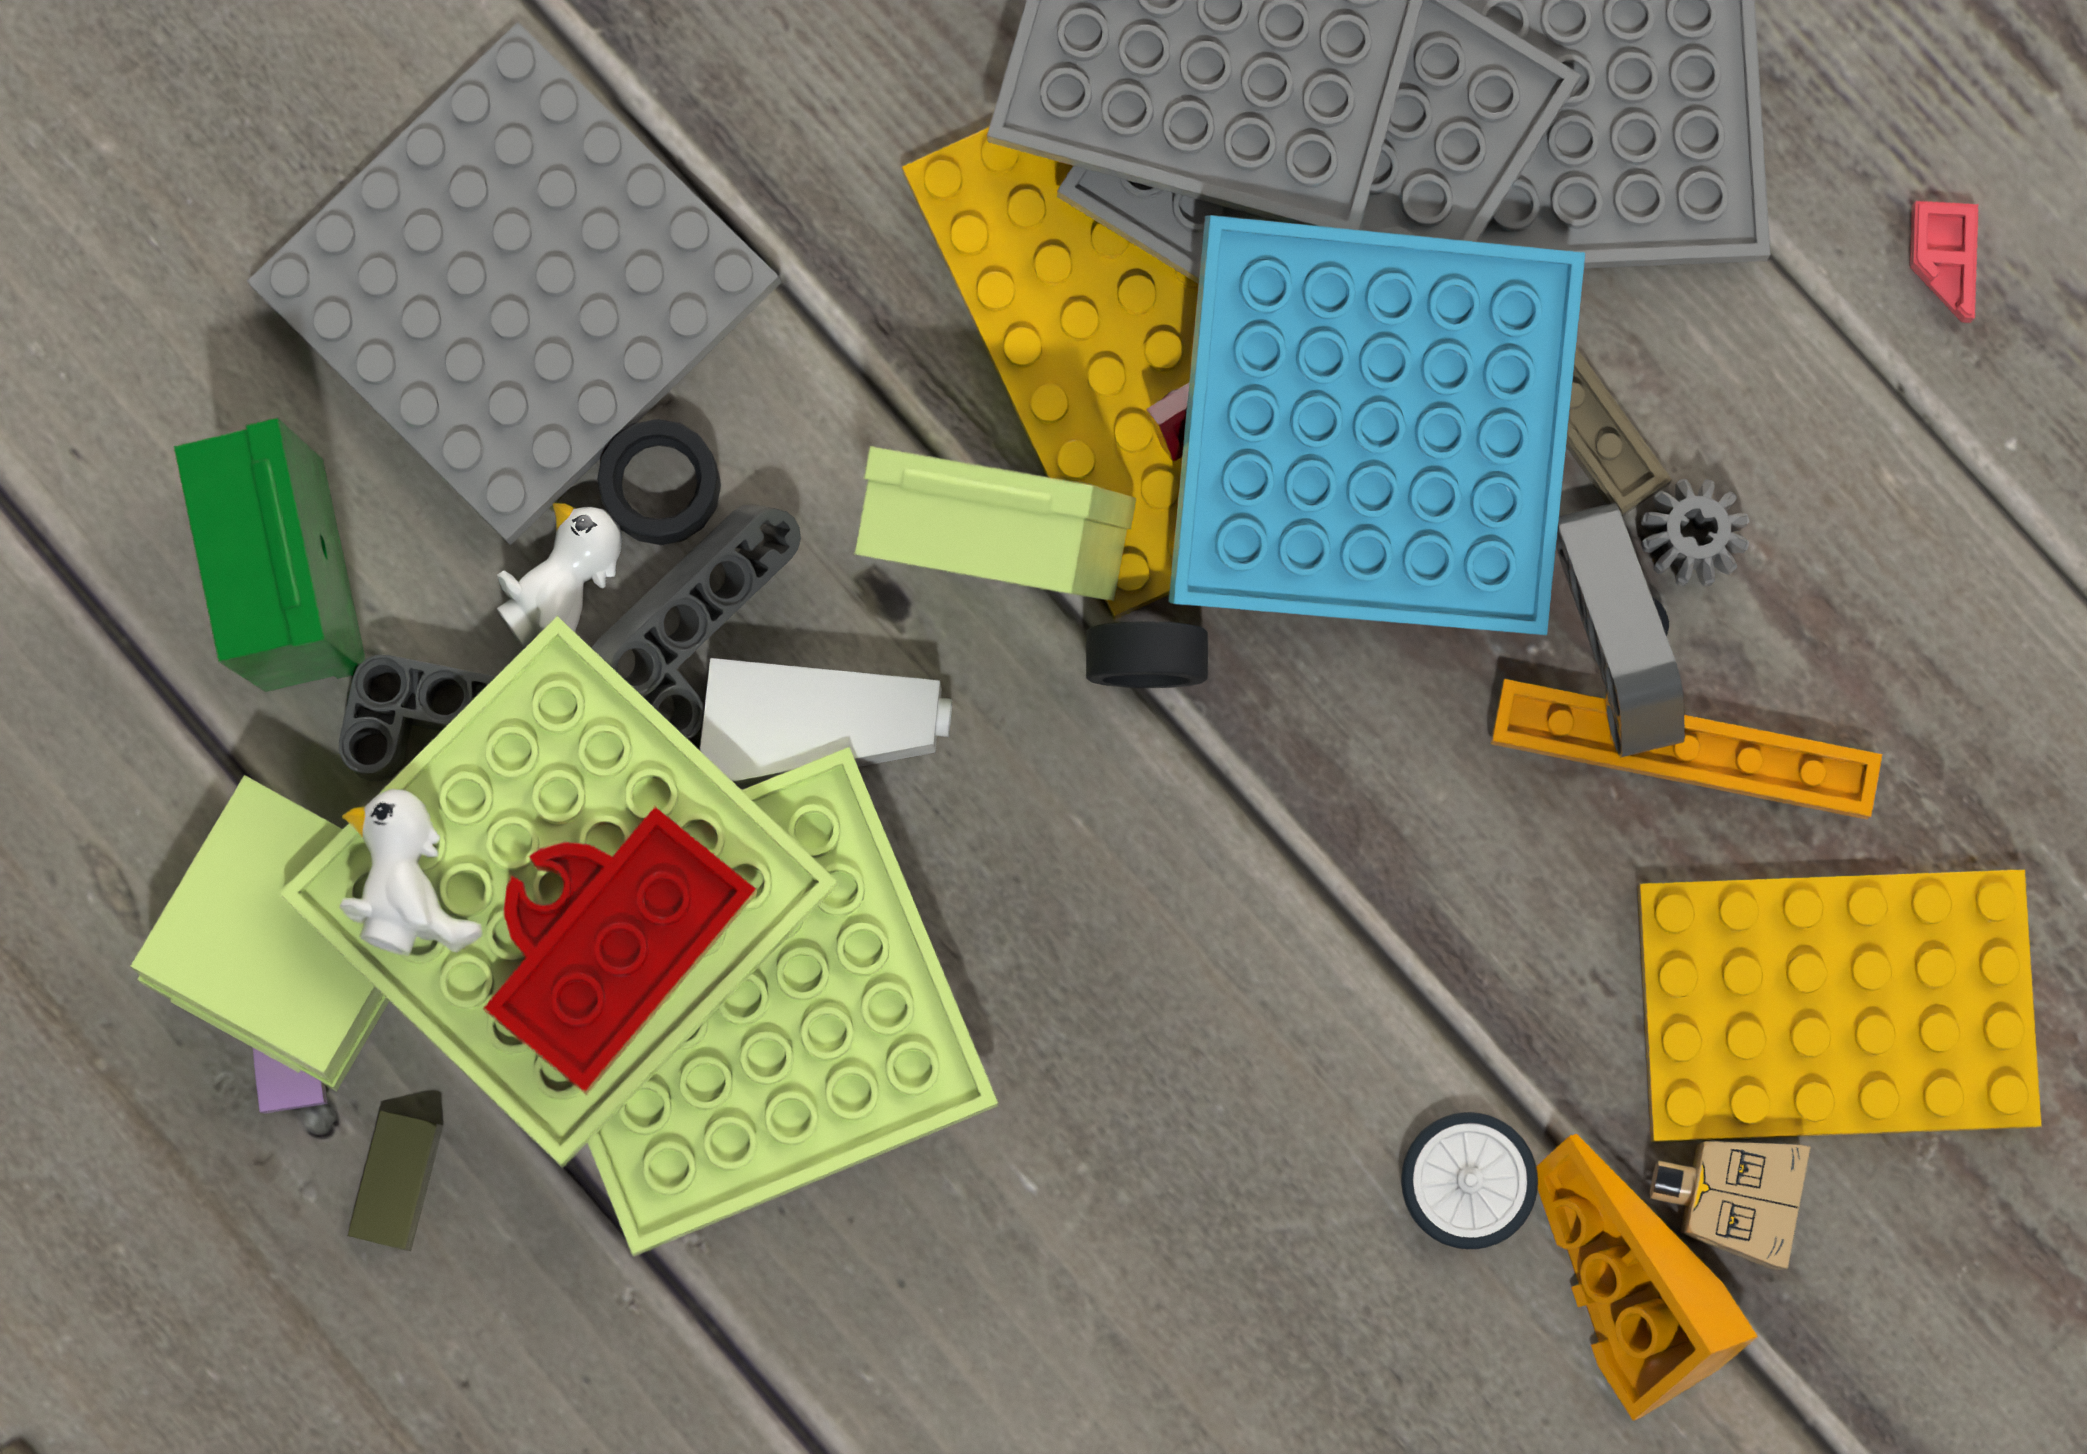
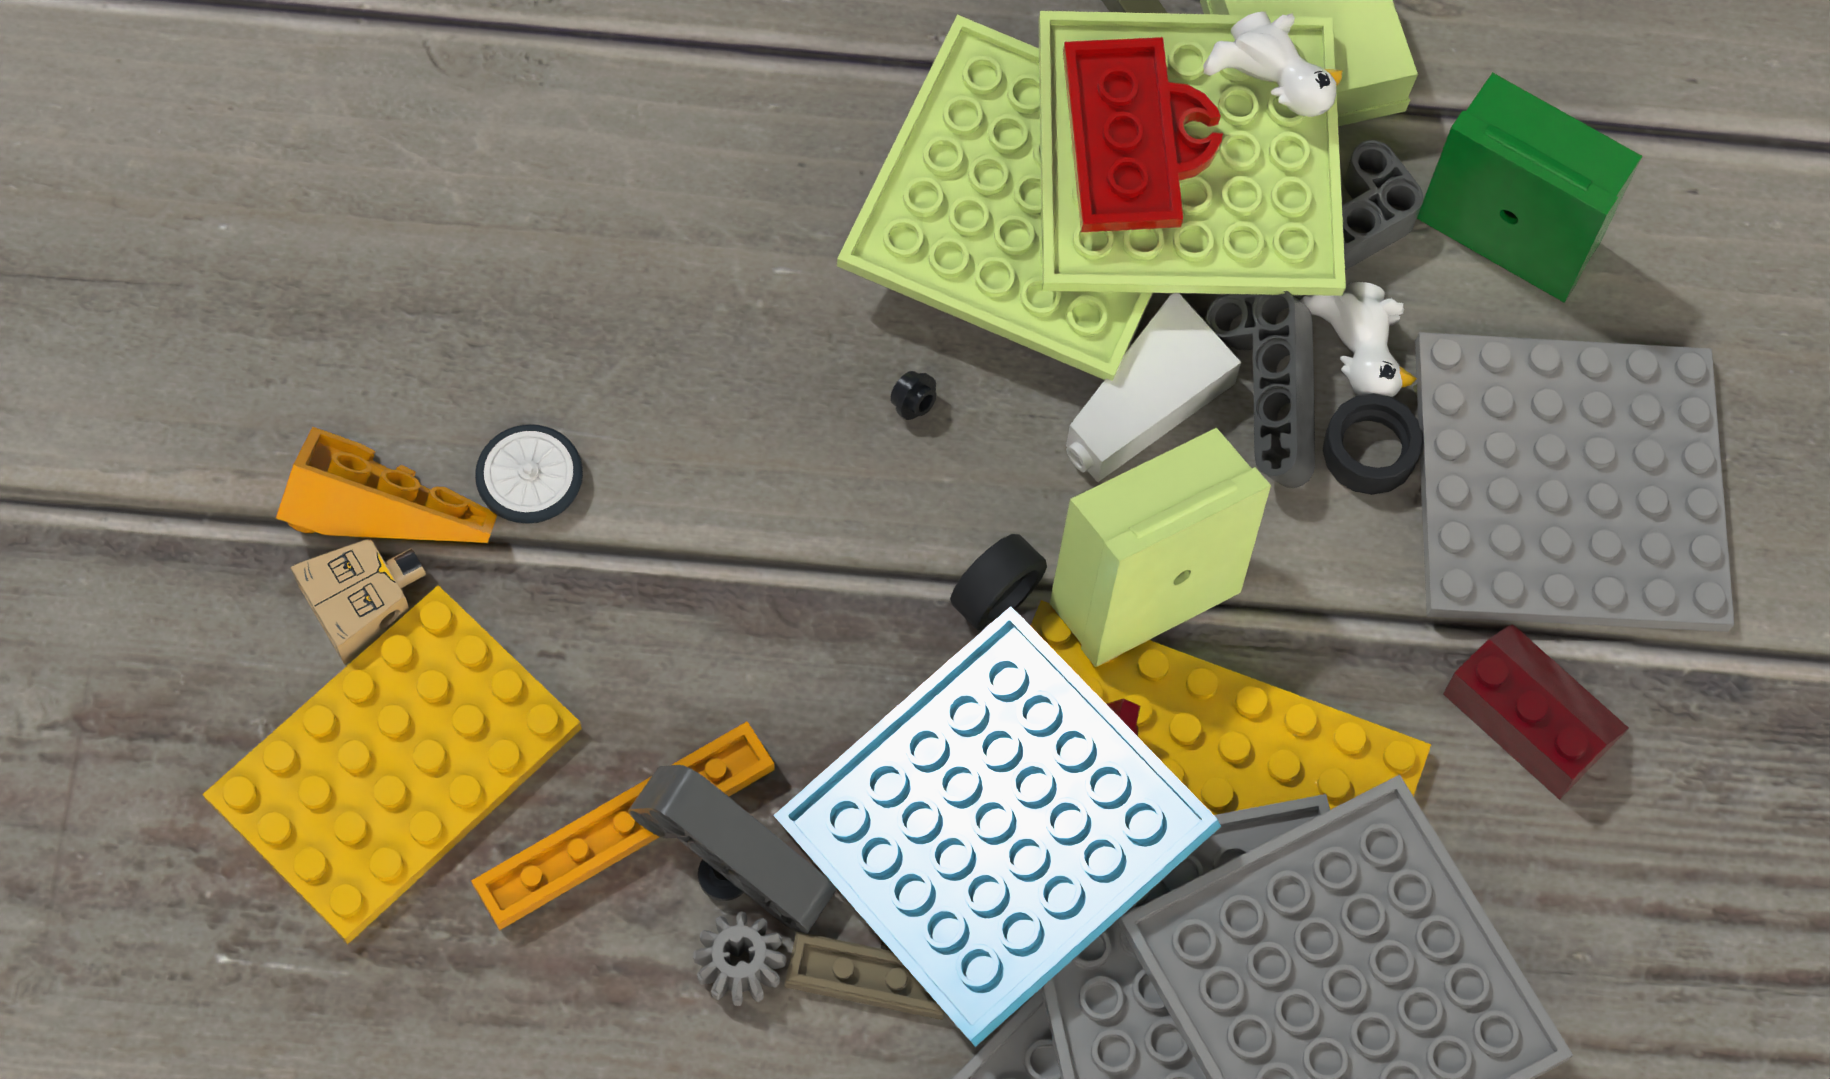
camera: 130 degrees right, 15 degrees down
none -> black plate [891,371,936,420]
none -> dark red slope [1443,624,1629,800]

